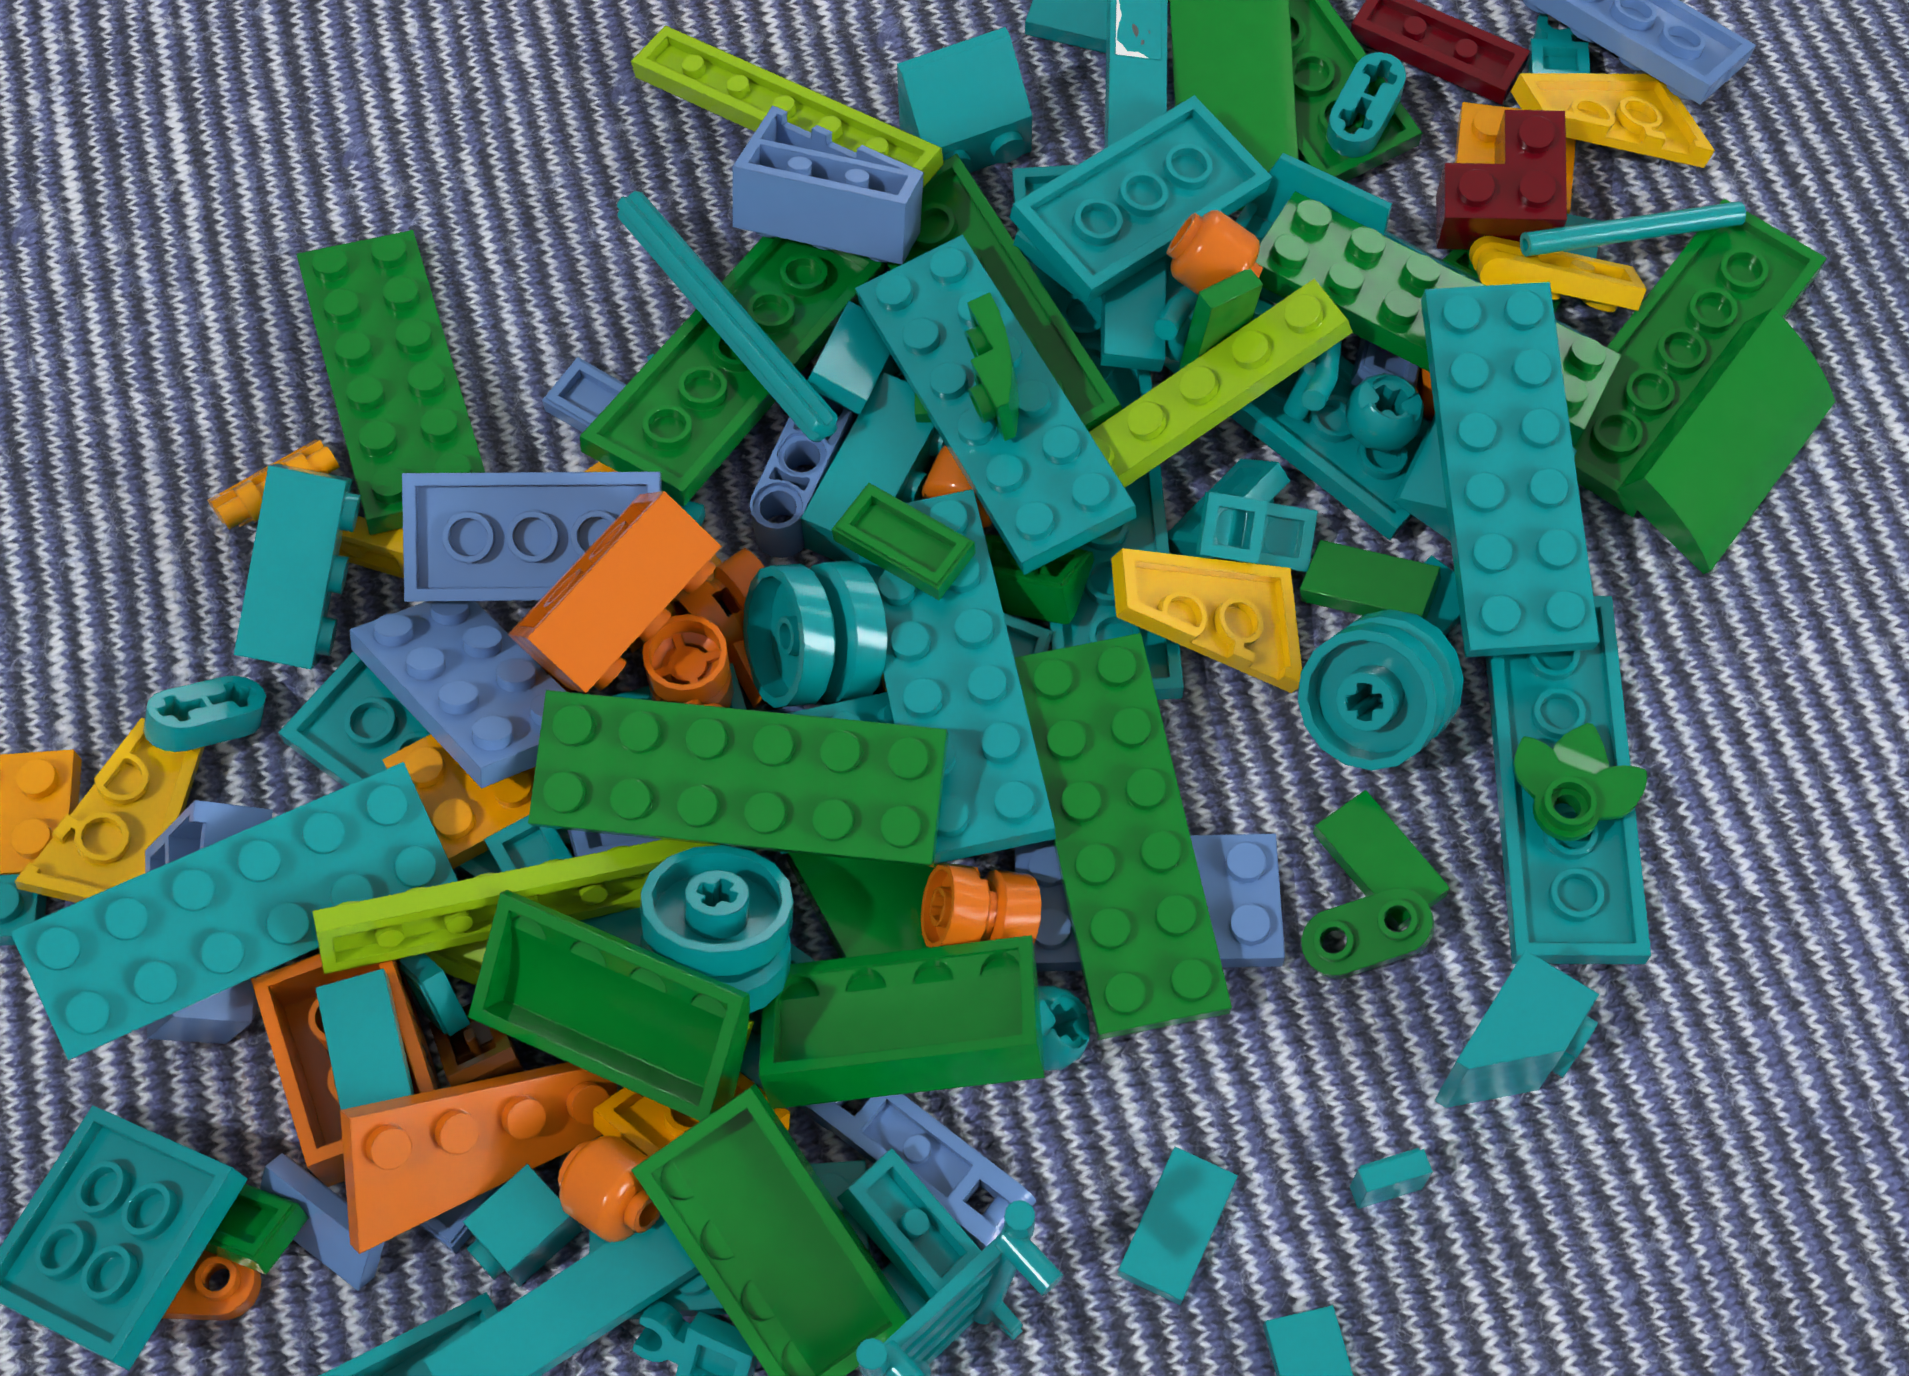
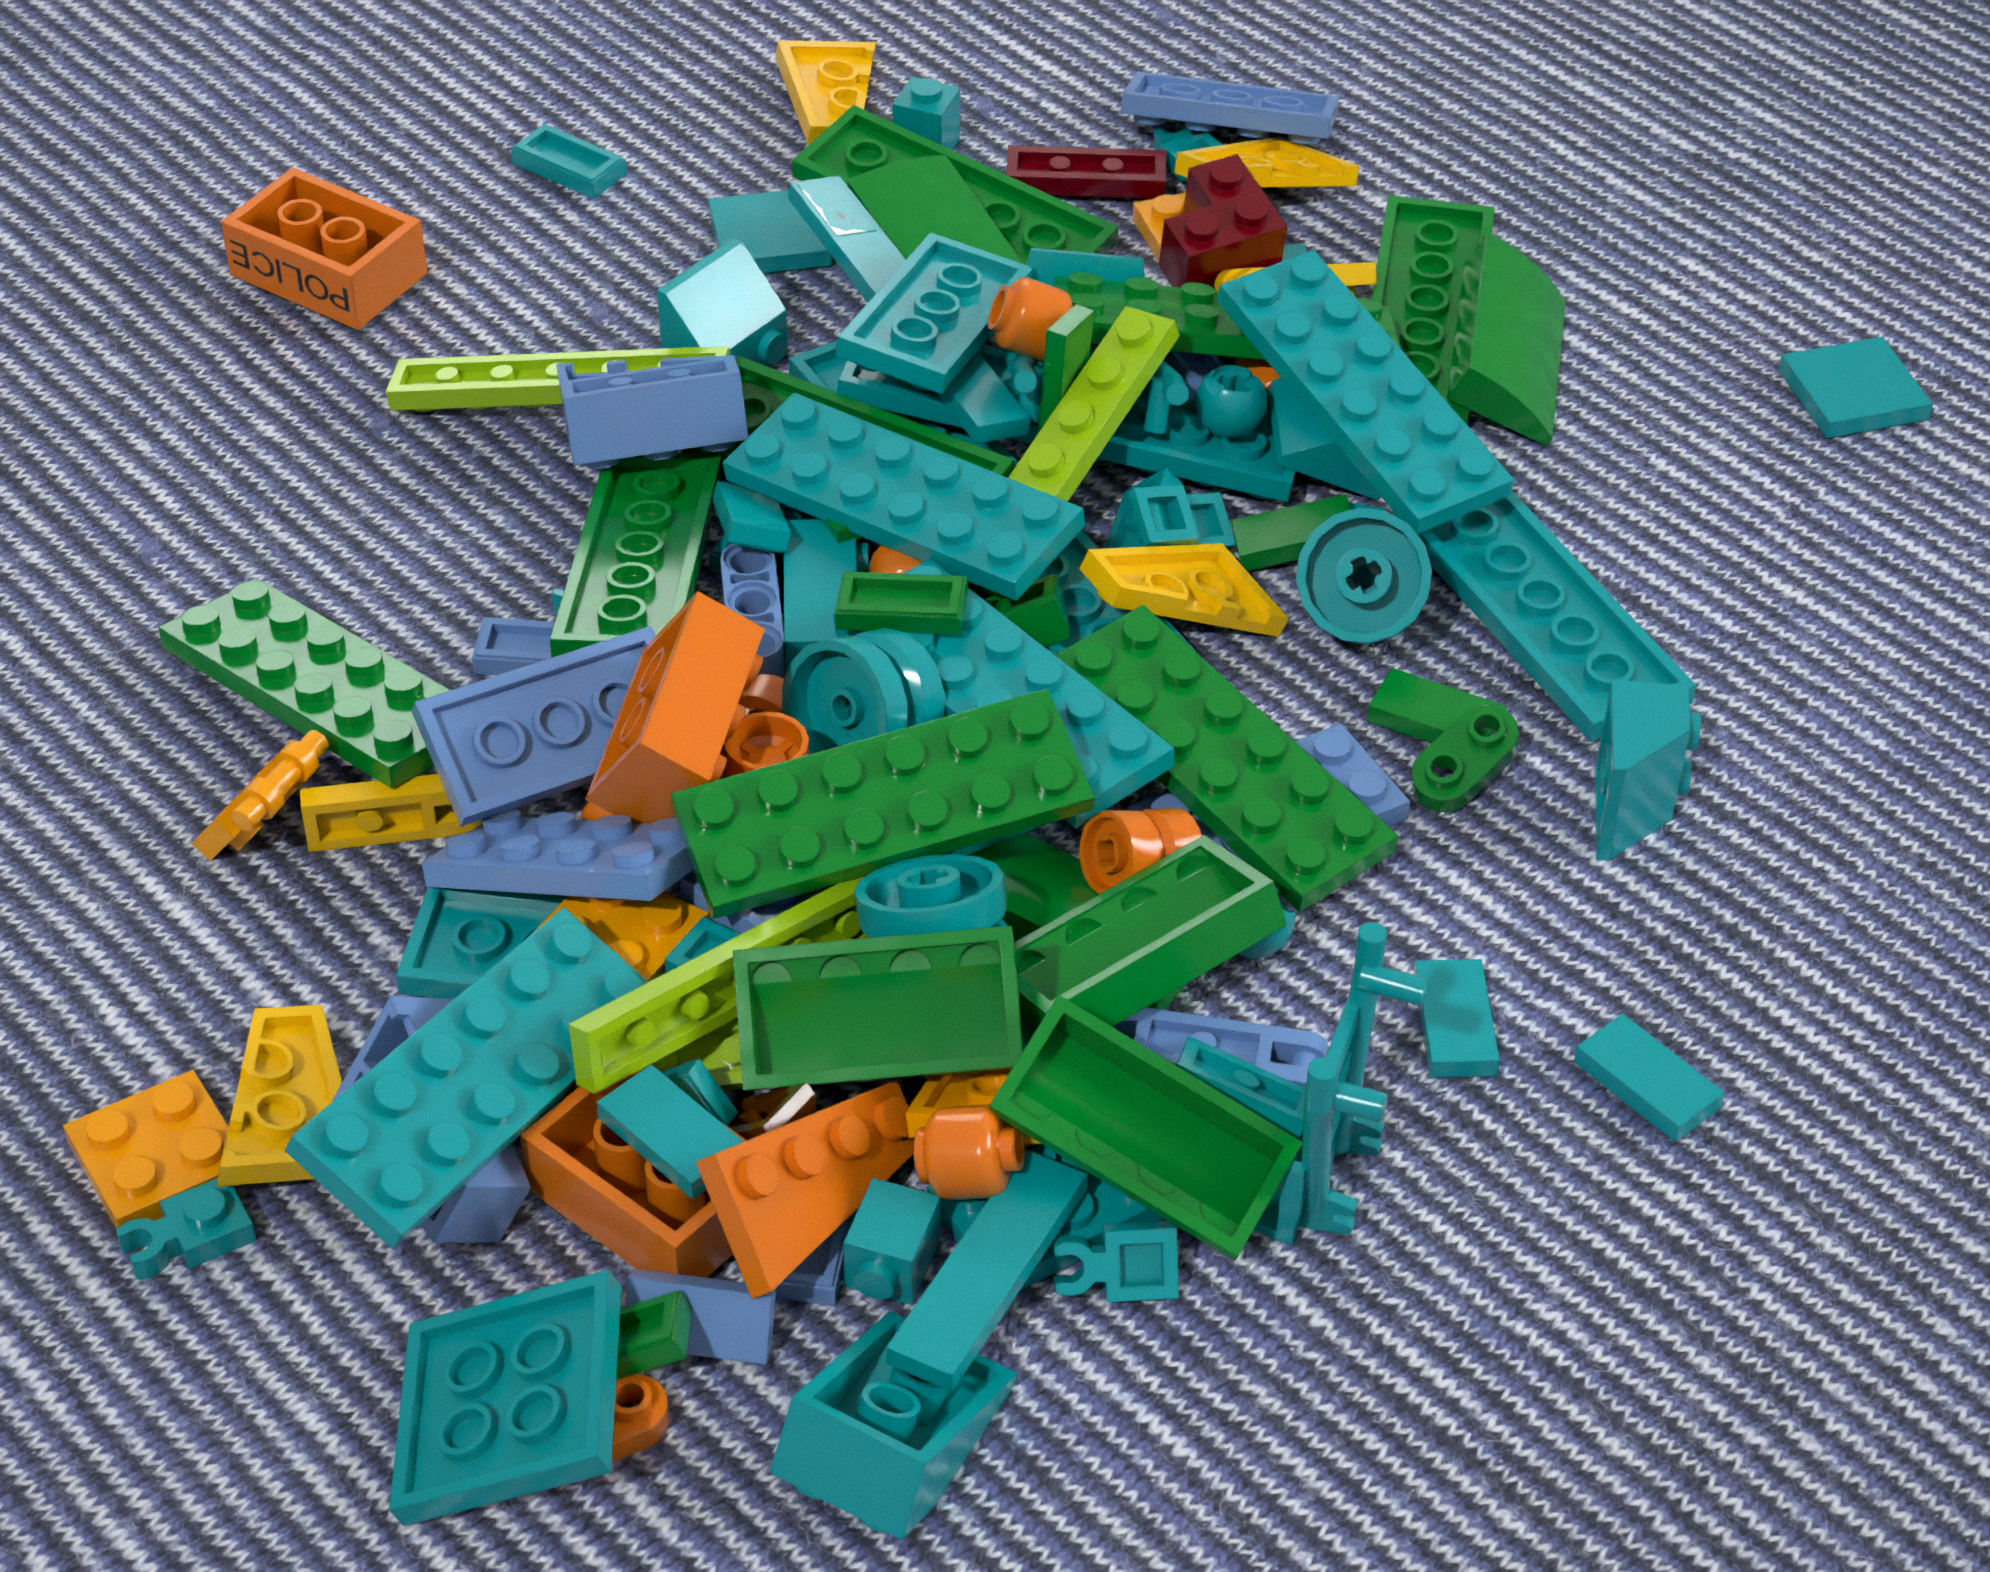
camera: 30 degrees left, 20 degrees down
teal beam [143,675,266,752] -> none
teal brick [234,464,361,669] -> none
teal axle [617,191,838,442] -> none
green slope [965,292,1019,441] -> none
teal beam [1326,52,1406,158] -> none
teal tile [1349,1148,1433,1209] -> none
green plate [1513,723,1647,841] -> none
teal piece [1520,201,1746,257] -> none

